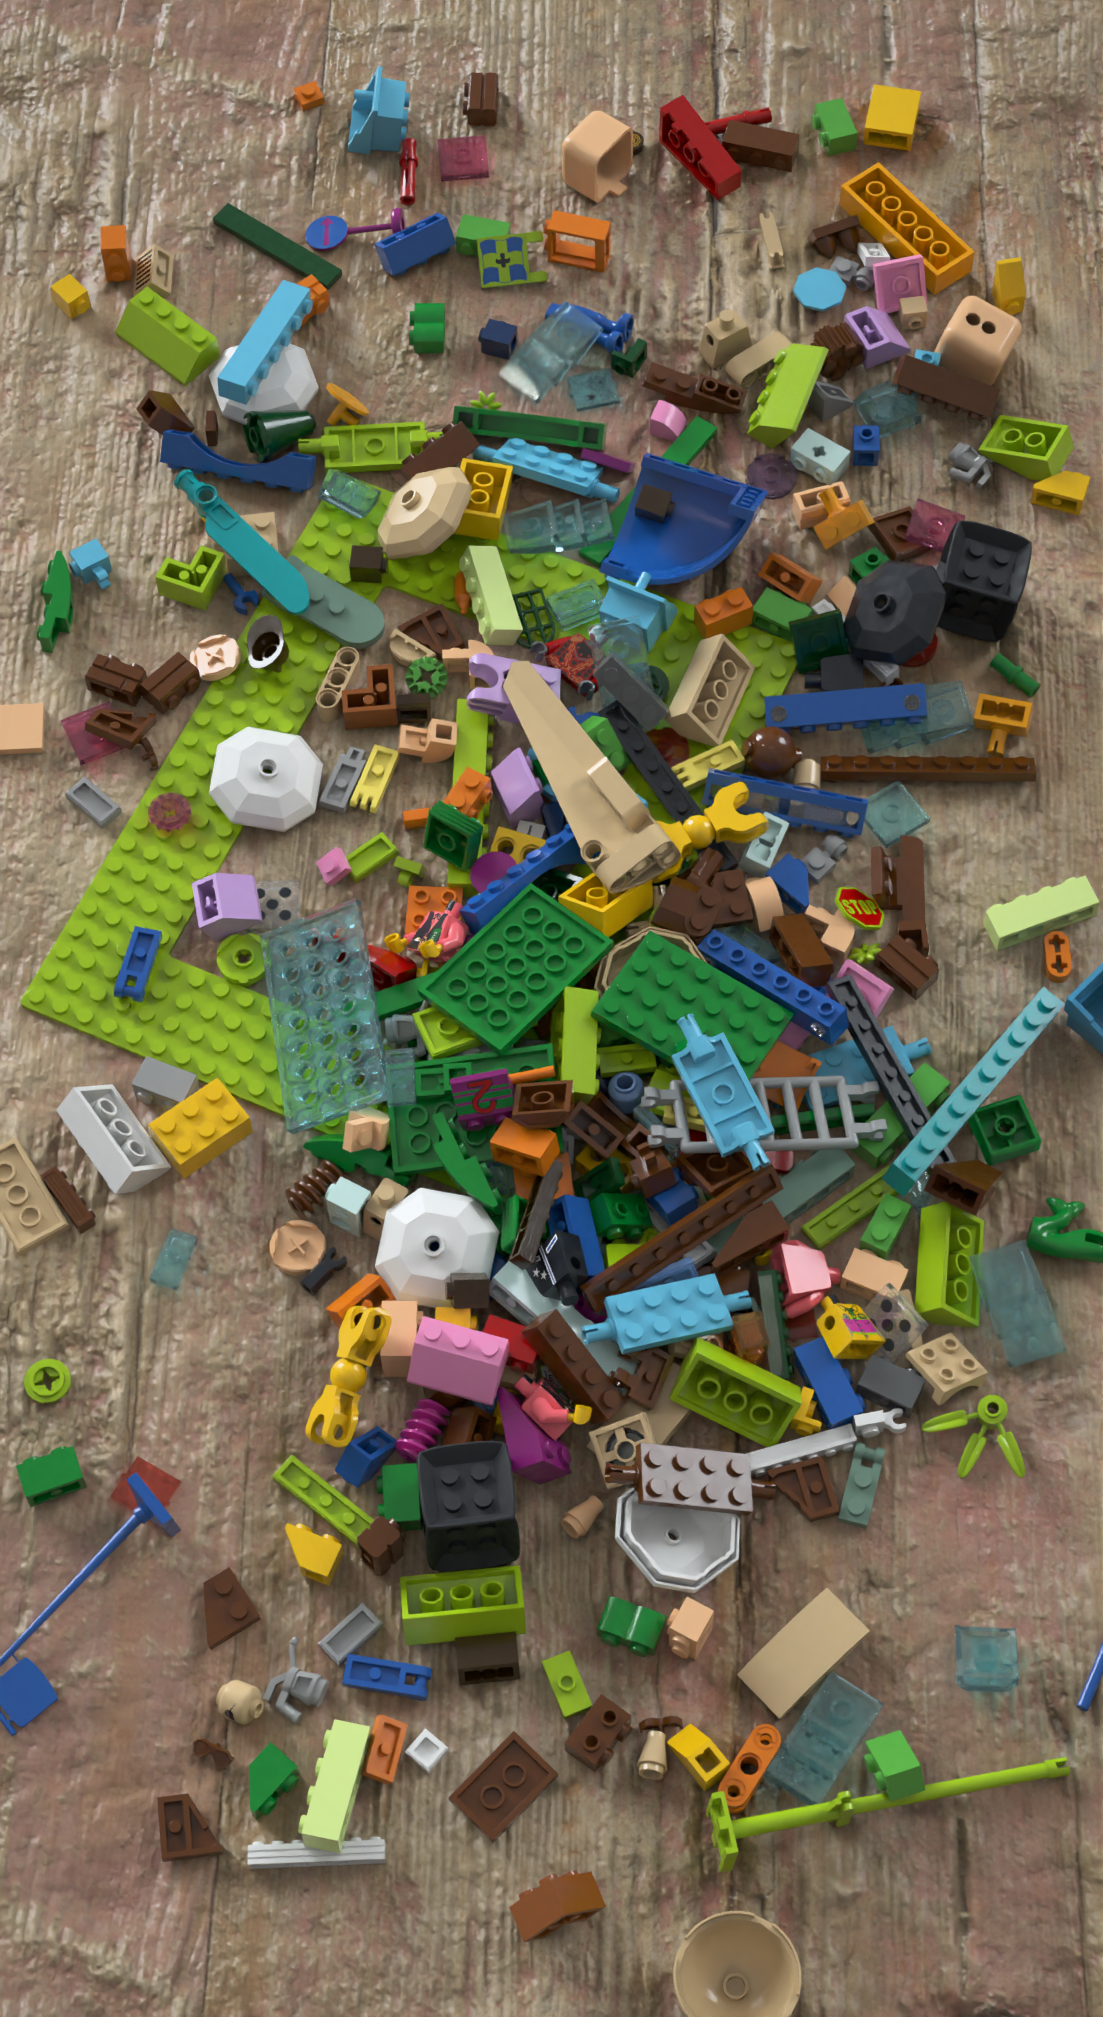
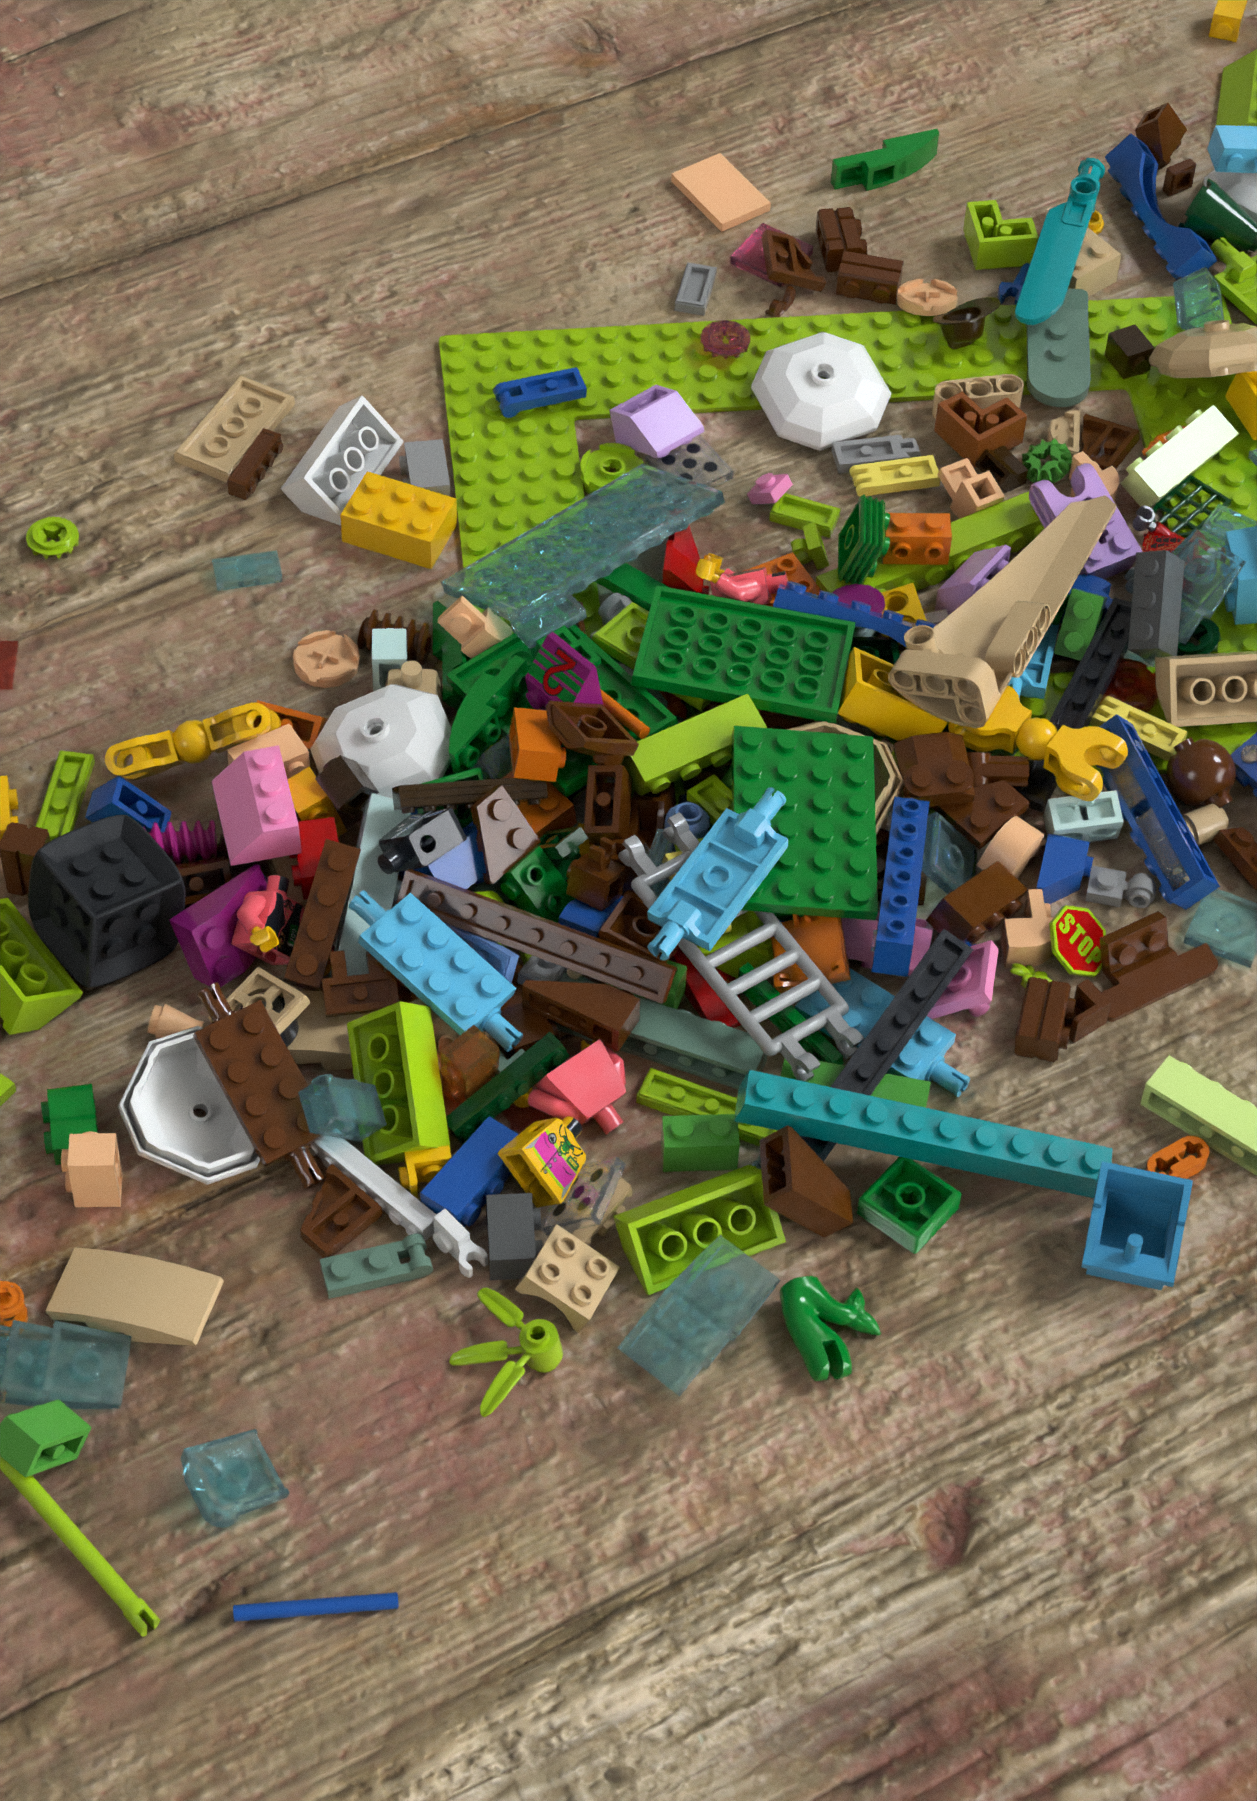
camera: 55 degrees right, 10 degrees down
medium azure brick [69,538,112,590] -> none
black bar [300,1247,347,1296] -> none
light nougat brick [840,1248,909,1310] -> none
none -> clear light blue brick [298,1074,387,1141]
none -> wing [471,785,541,884]

